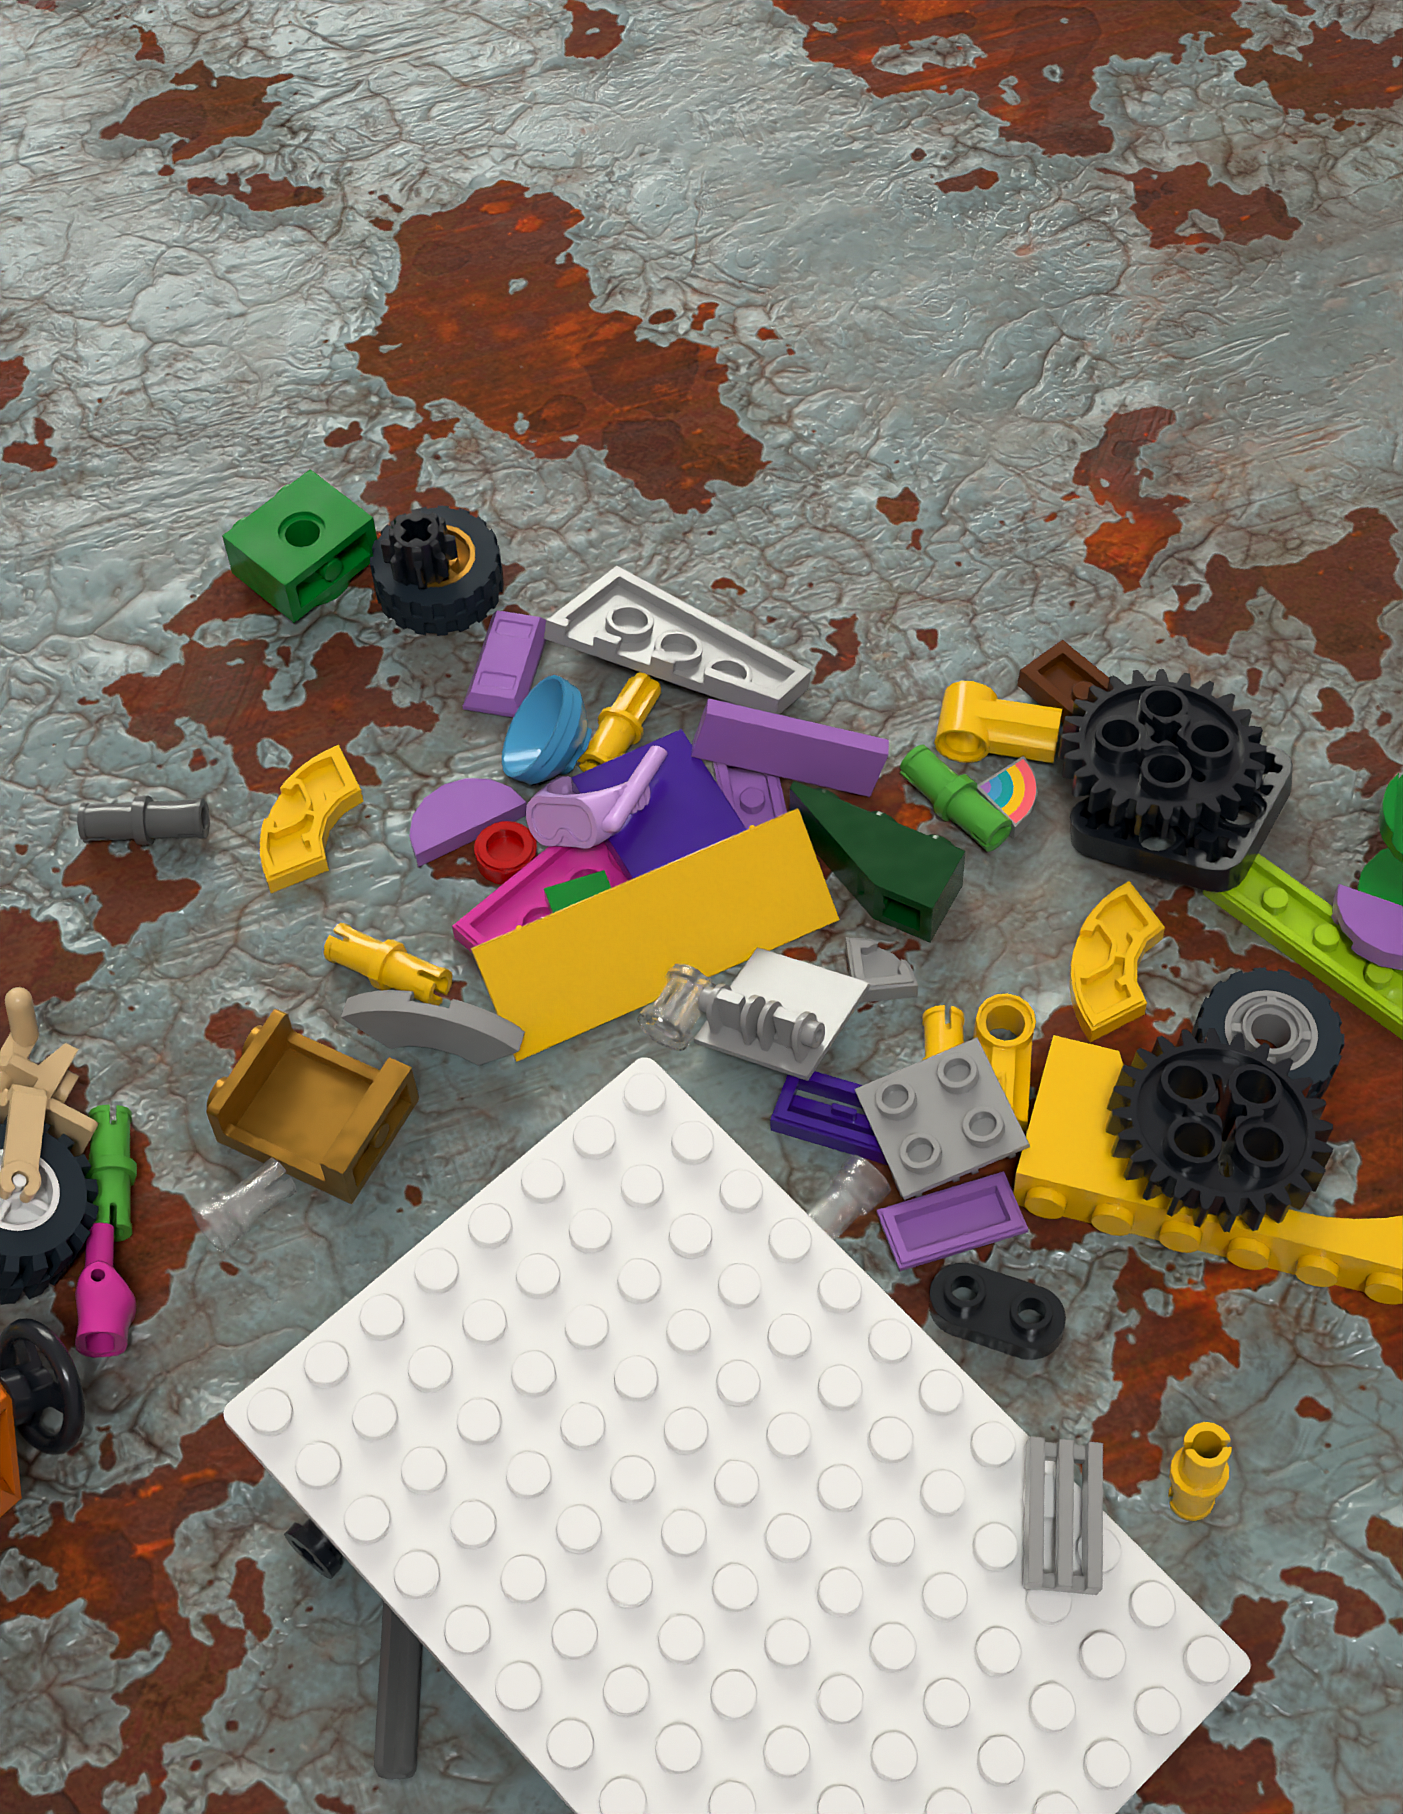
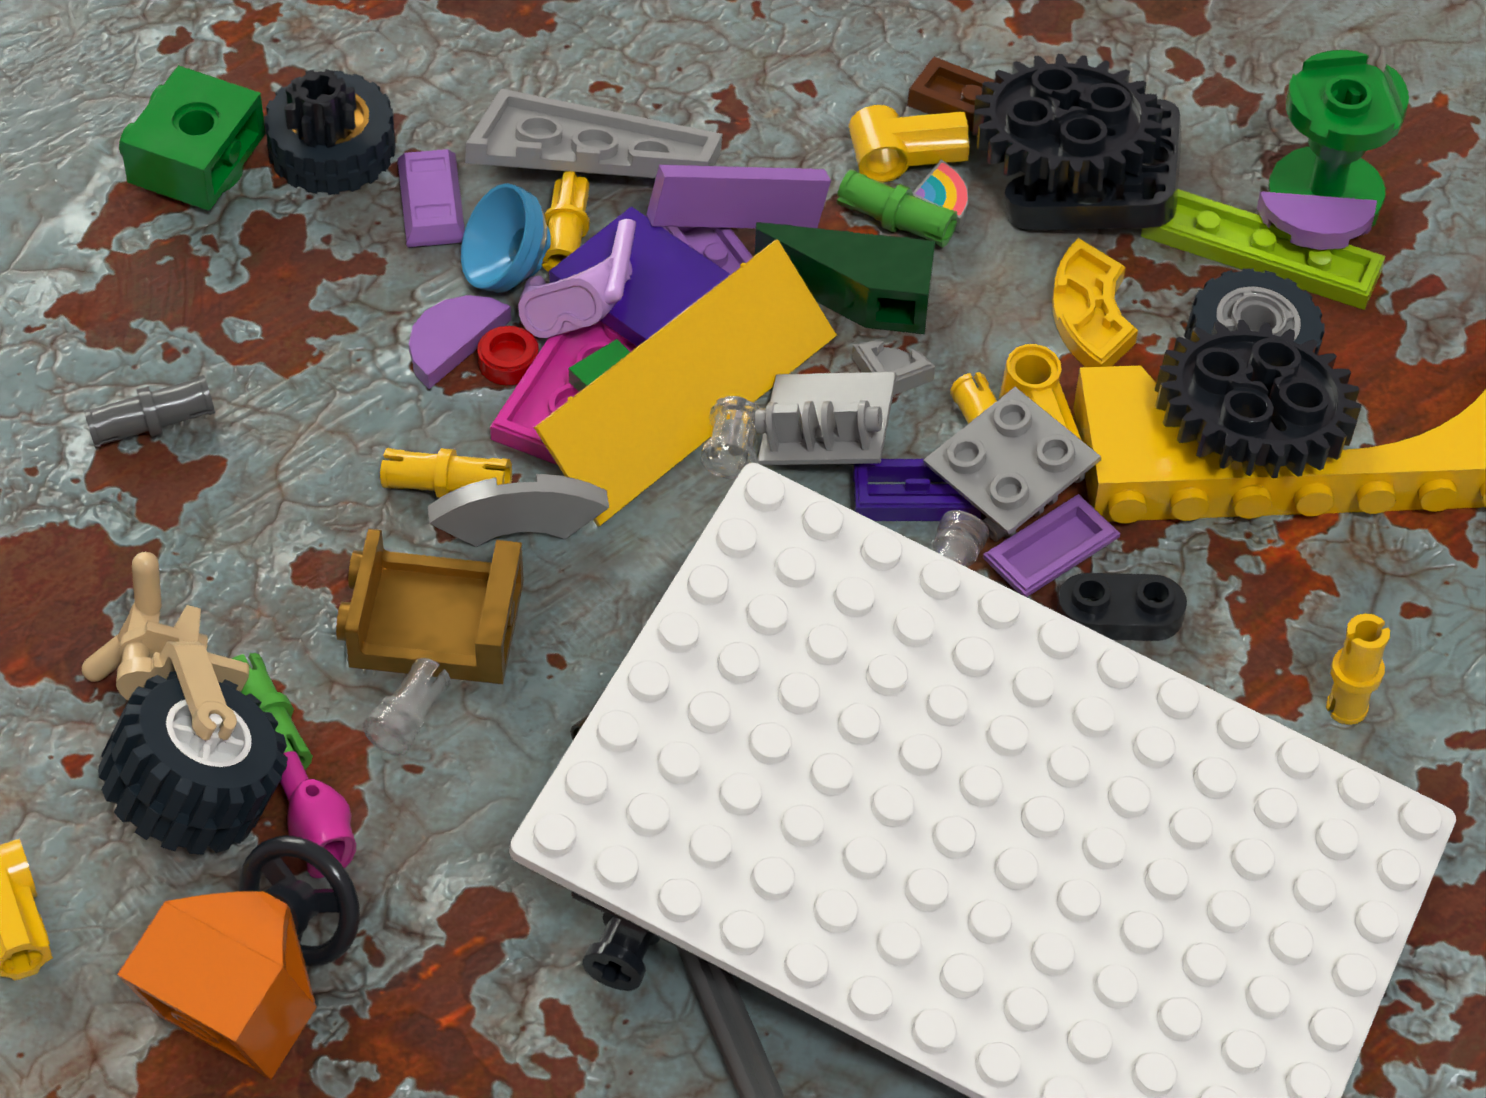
camera: 25 degrees left, 5 degrees down
yellow tile [260,745,364,893] -> none
light grey tile [1023,1436,1103,1595] -> none

